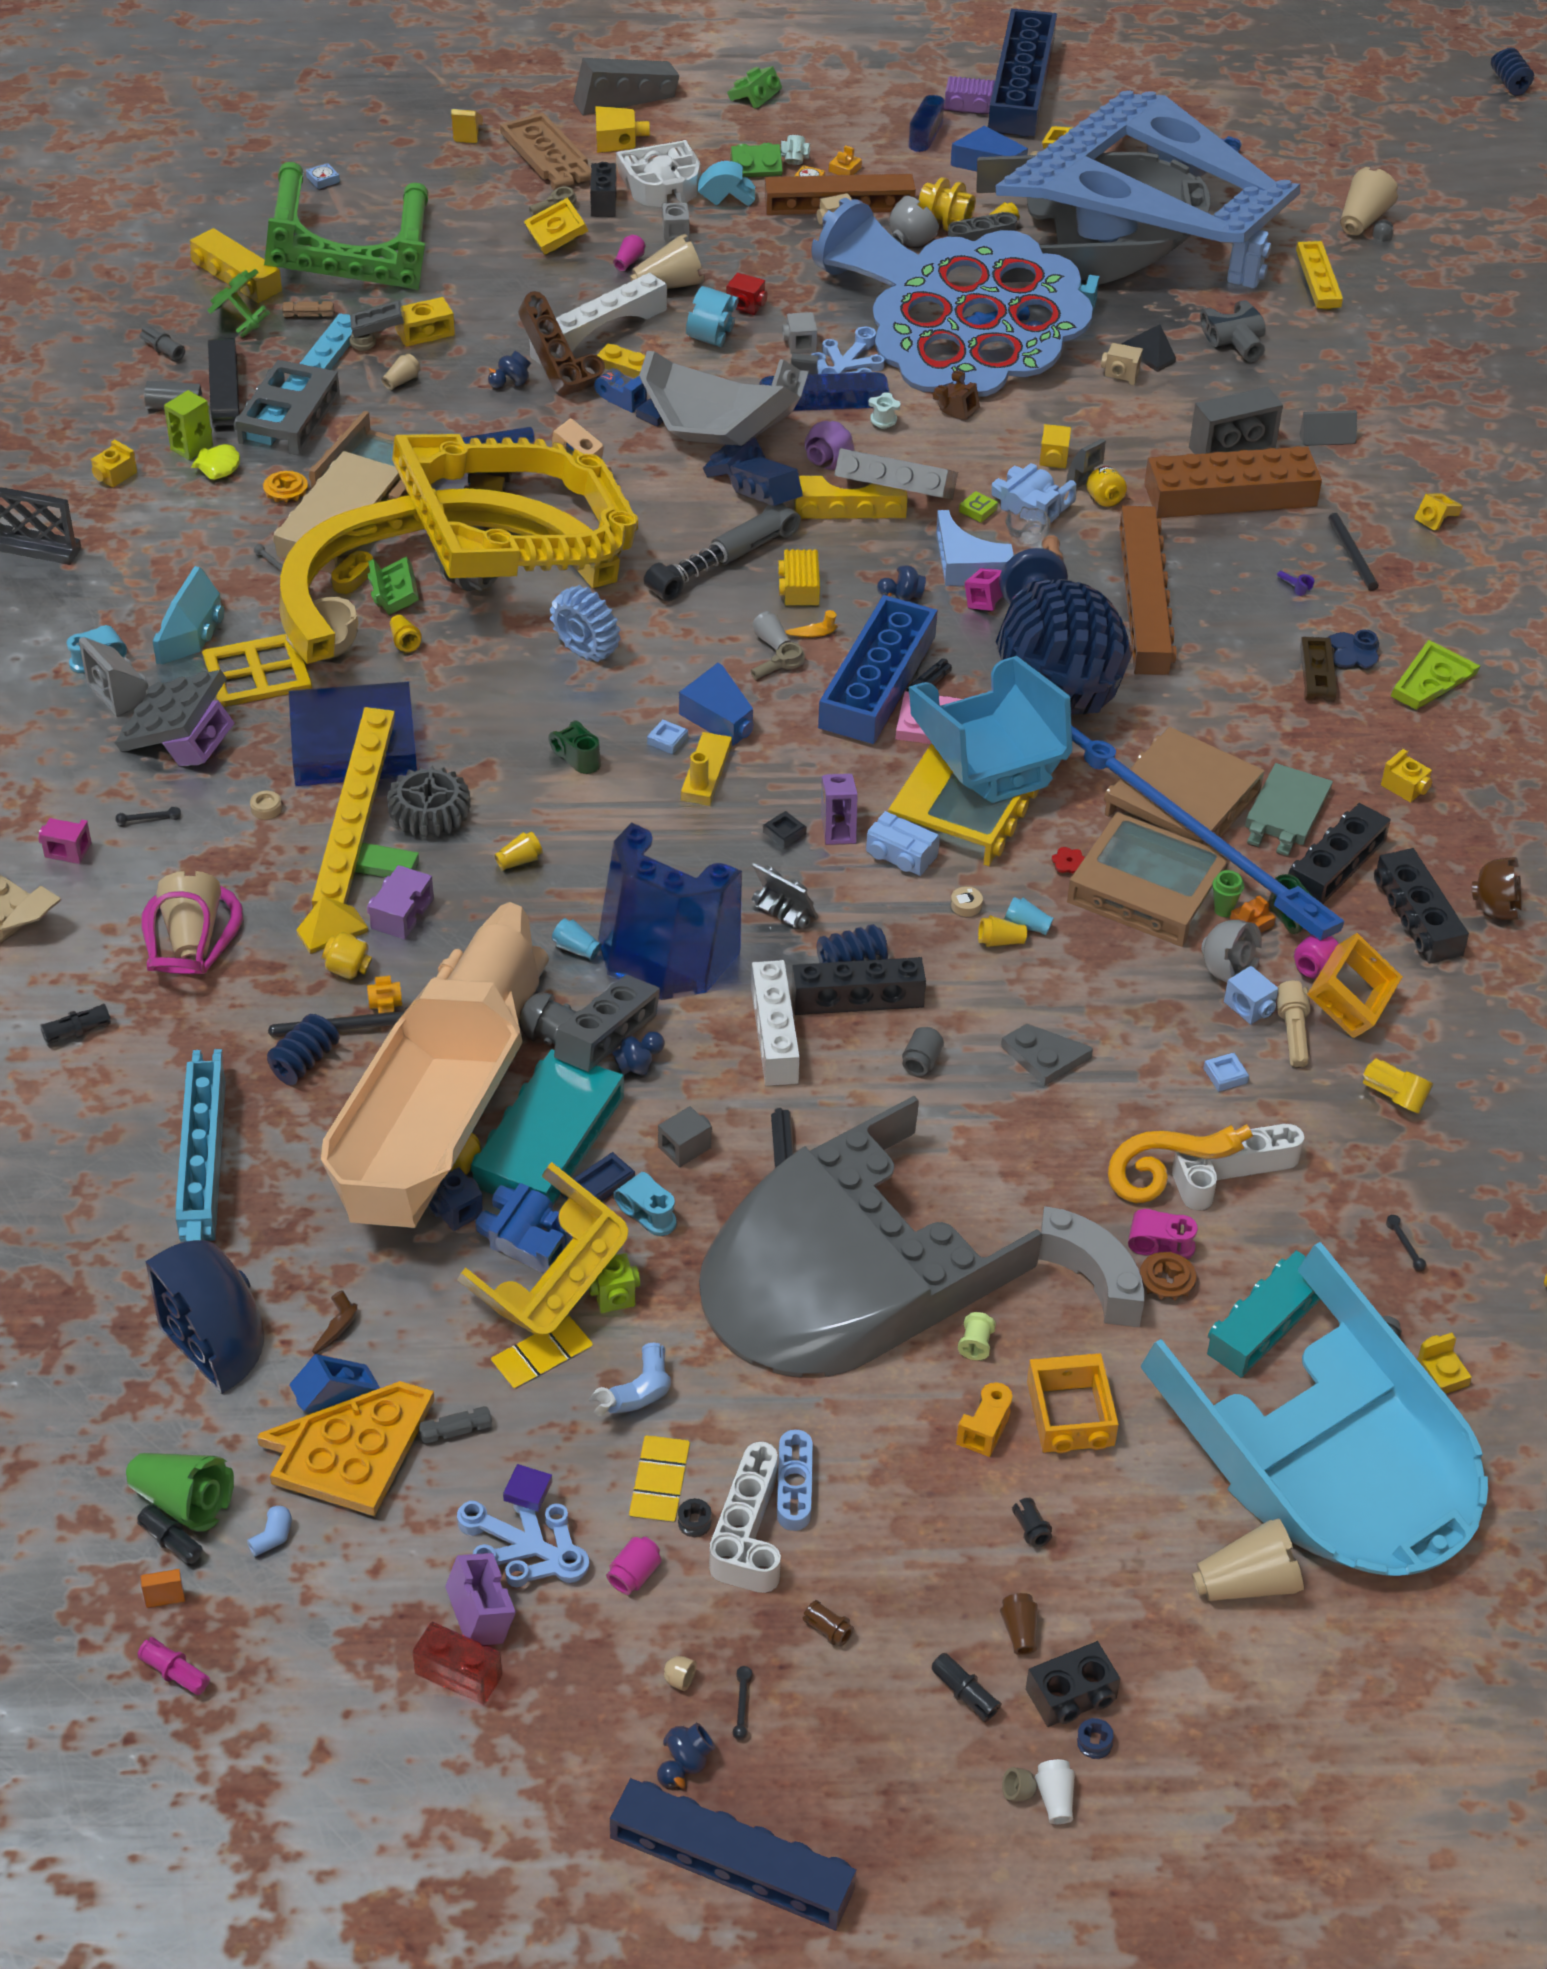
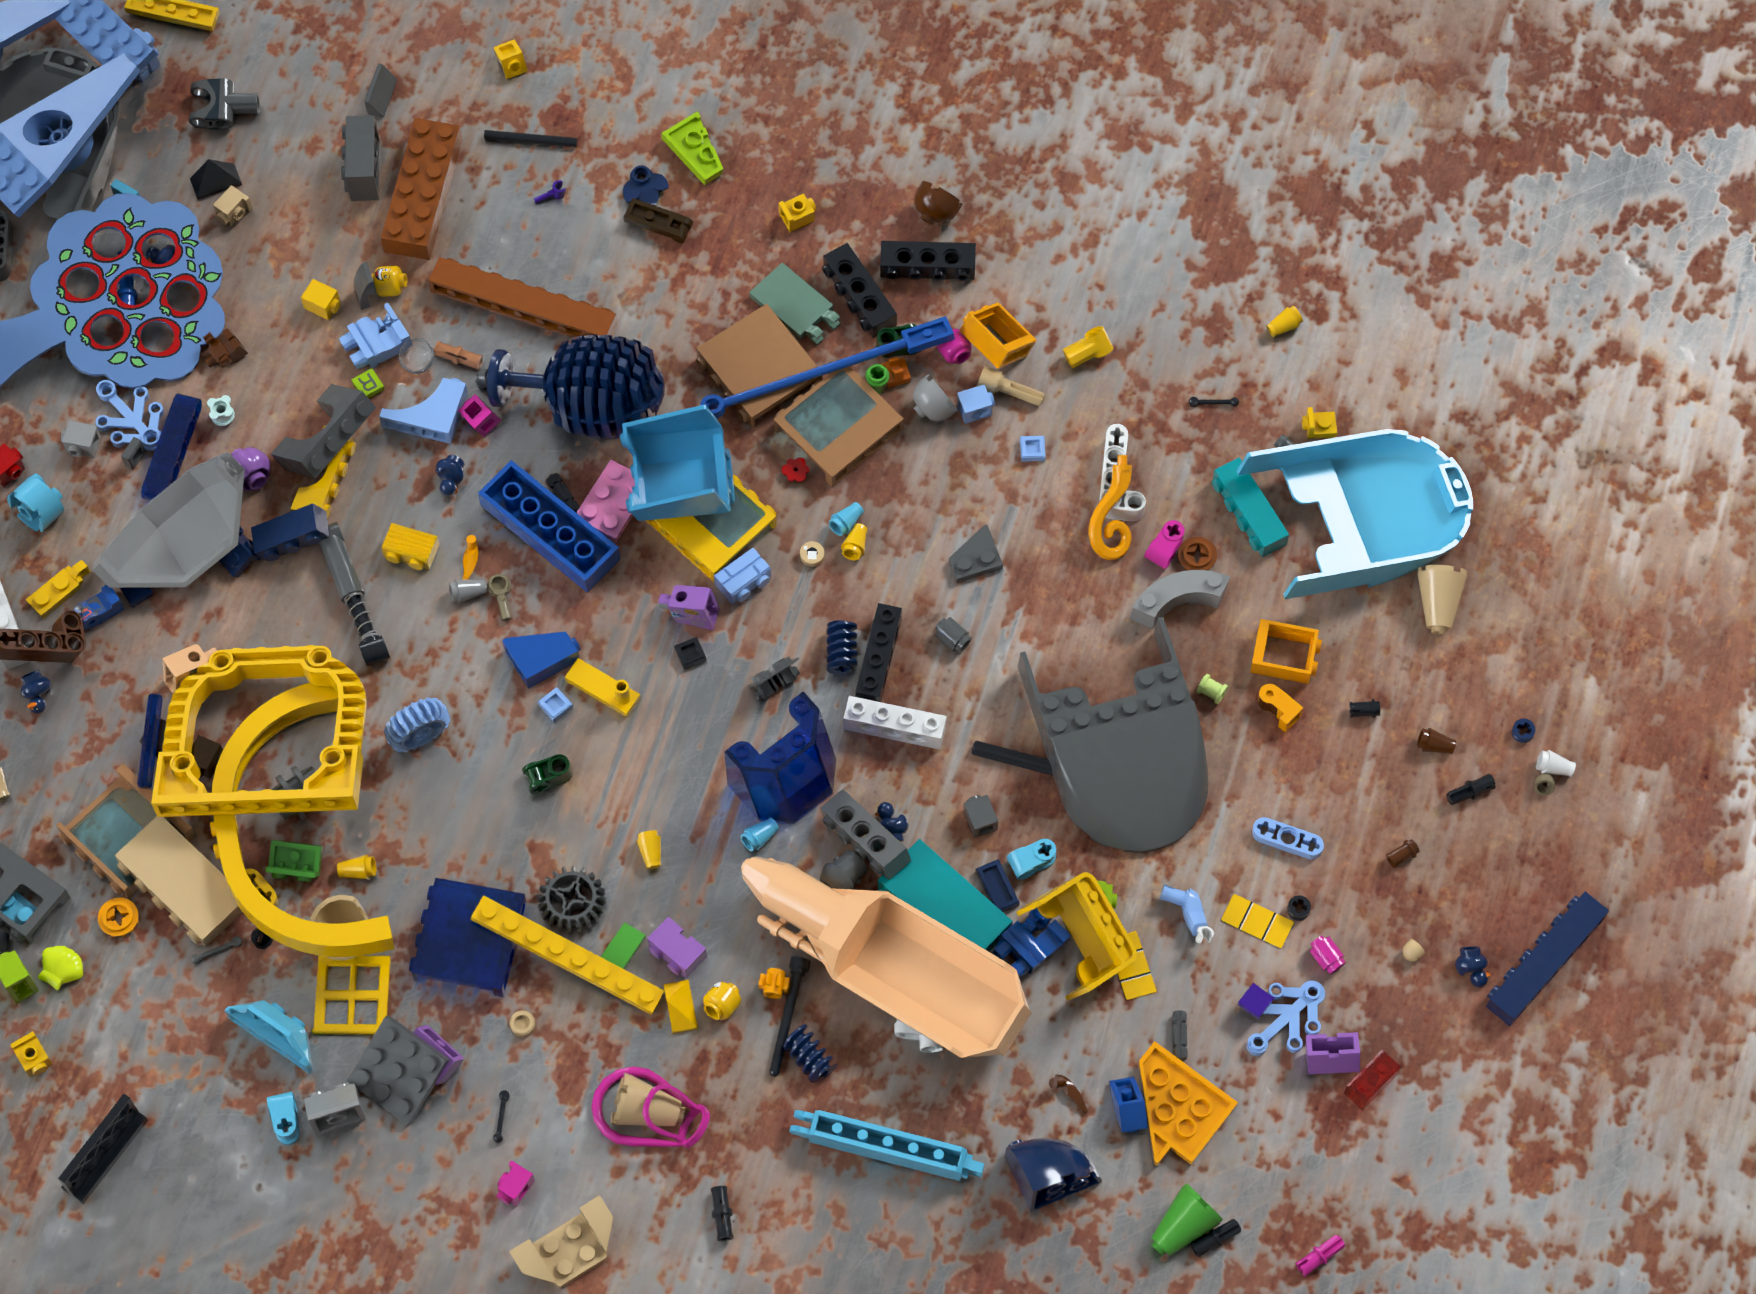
camera: 70 degrees left, 20 degrees up
orange tile [140,1569,185,1608] -> none
light blue arm [247,1505,292,1557] -> none
white beam [709,1442,781,1593] -> none
black hinge [732,1666,752,1740] -> none
black brick [1025,1641,1121,1727] -> none

